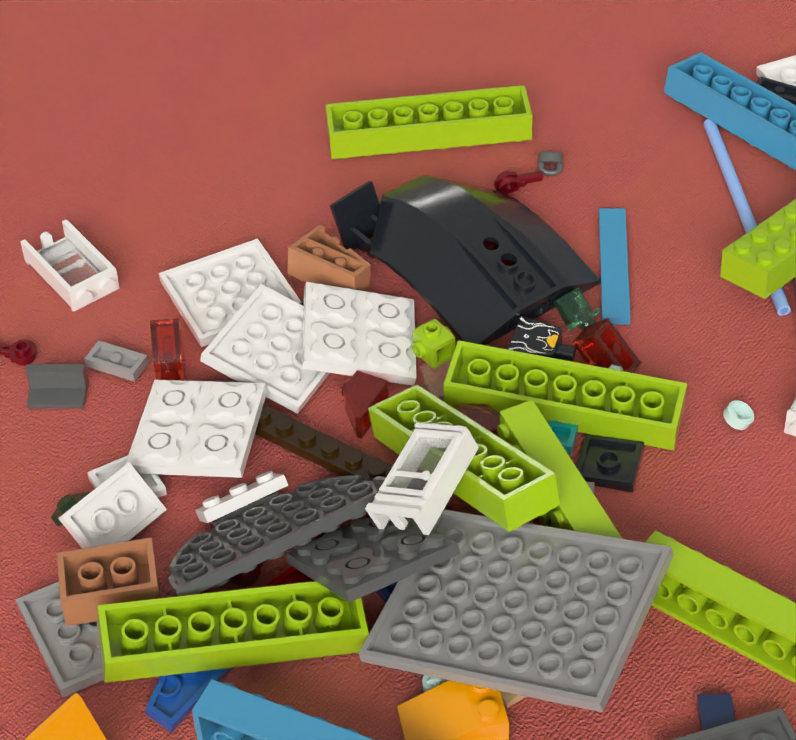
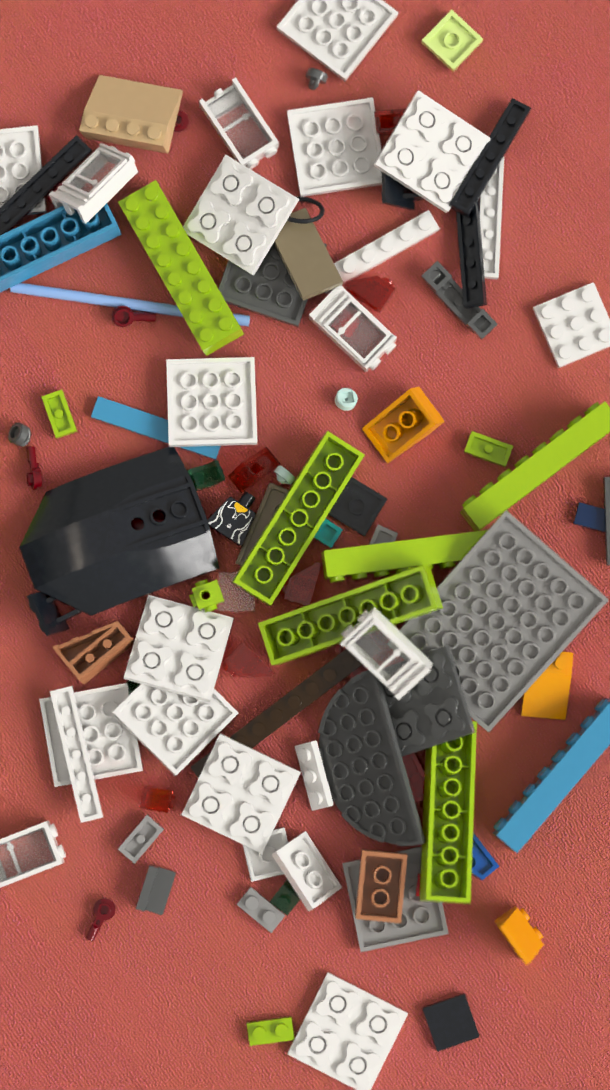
camera: 80 degrees left, 40 degrees up
none -> lime plate [42,389,77,439]
none -> white plate [50,686,103,823]
none -> dark red plate [112,305,156,327]
none -> white piece [166,357,257,447]
none -> light grey plate [237,887,285,933]
none -> light orange slope [362,387,445,463]
none -> lime plate [464,431,513,467]

